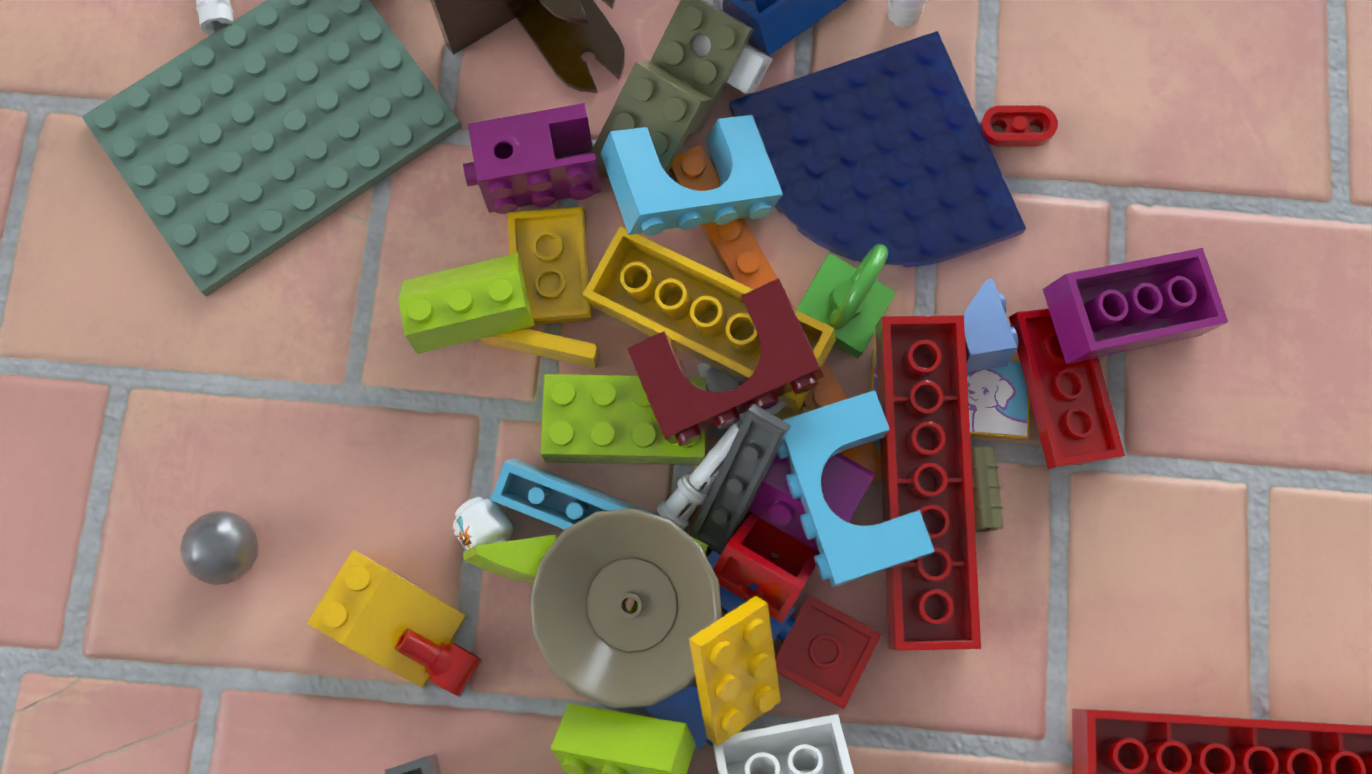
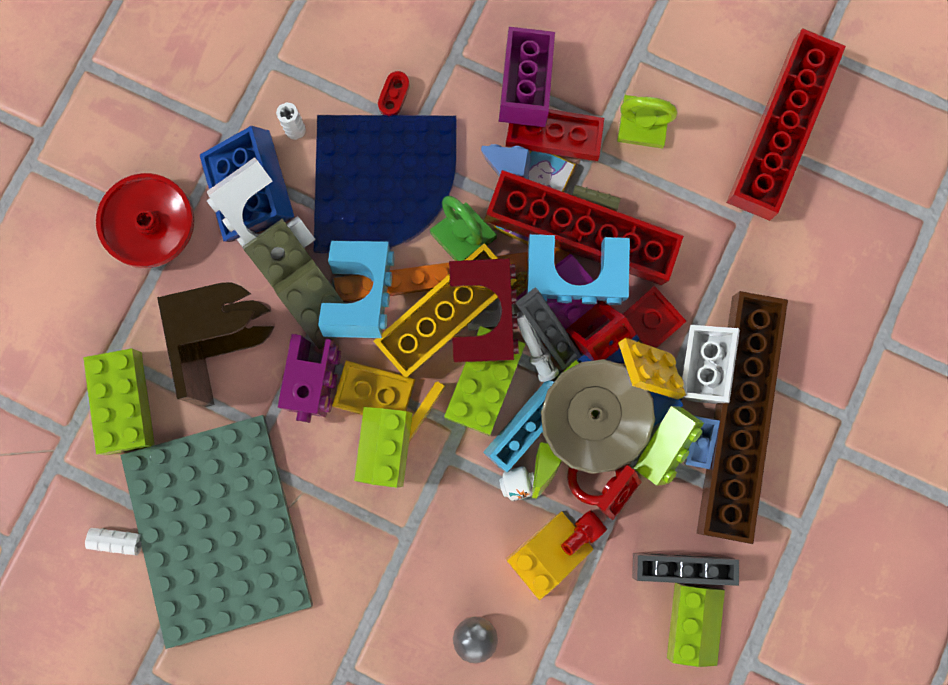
camera: 70 degrees left, 5 degrees up
none -> red tile [567,465,642,521]
none -> lime tile [617,95,678,149]

